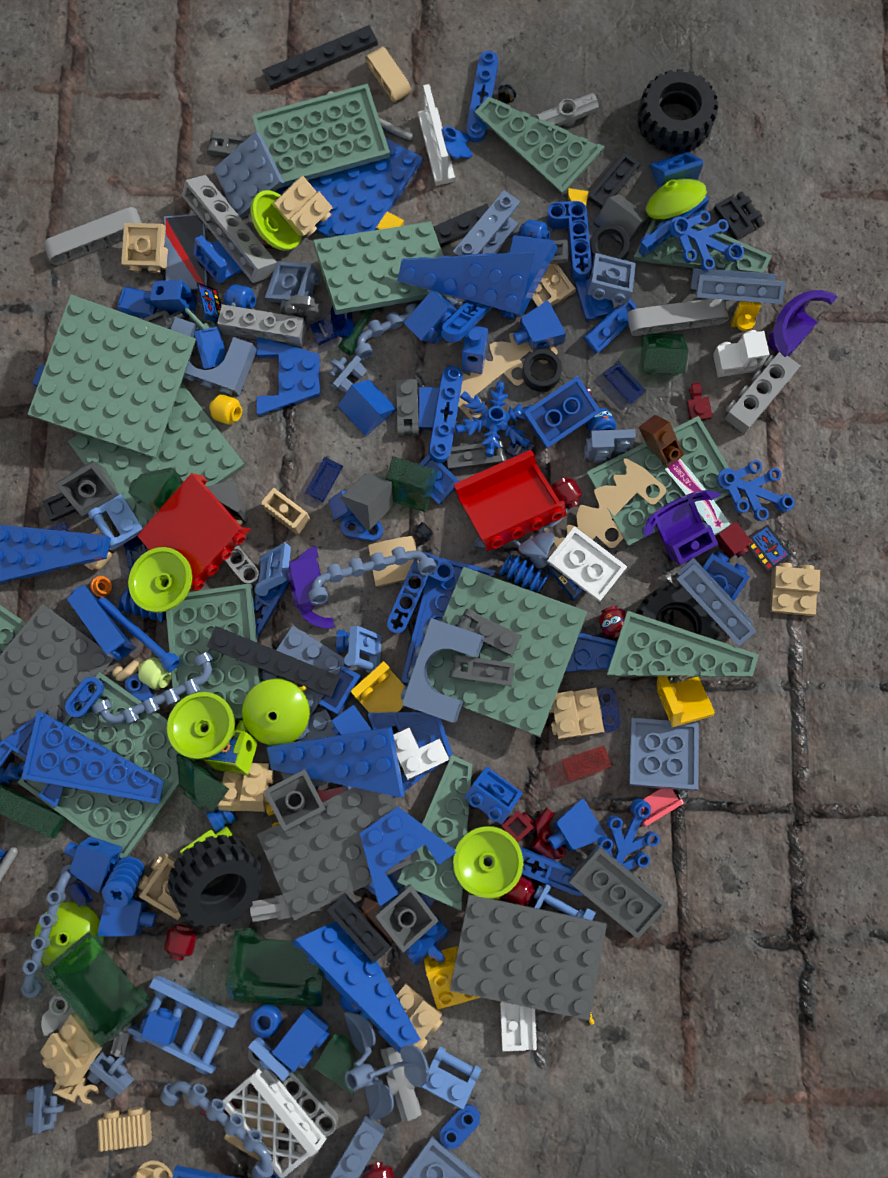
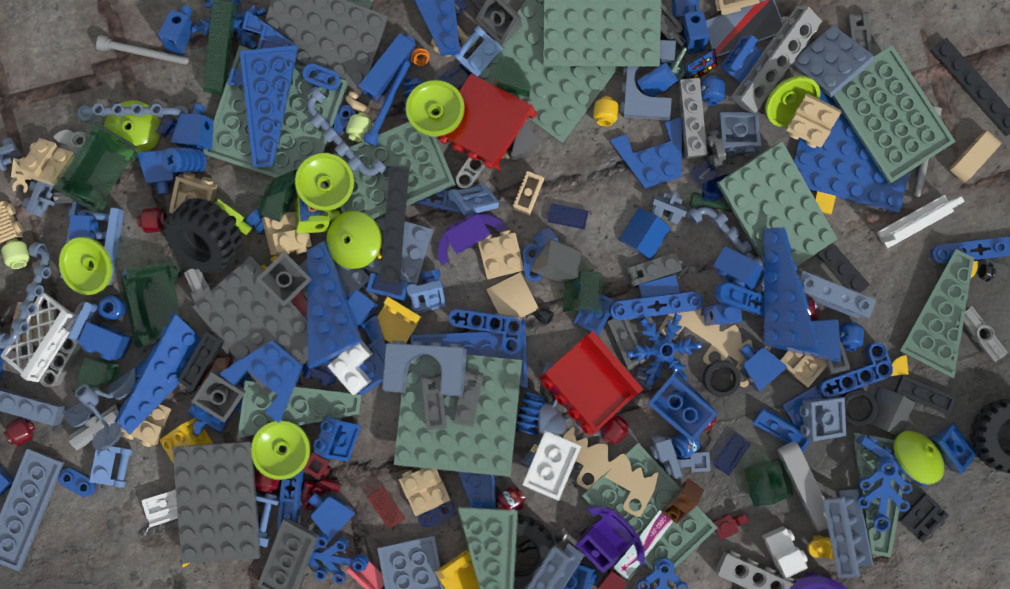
camera: 70 degrees right, 10 degrees up
sand blue bar [309,547,437,605] -> none
blue plate [441,126,473,159] -> none
none -> yellowish green head [1,239,30,269]
none -> lime dish [59,237,112,295]
none -> clear blue plate [301,363,337,386]
none -> tan plate [478,230,524,280]
none -> sand blue plate [677,451,711,473]

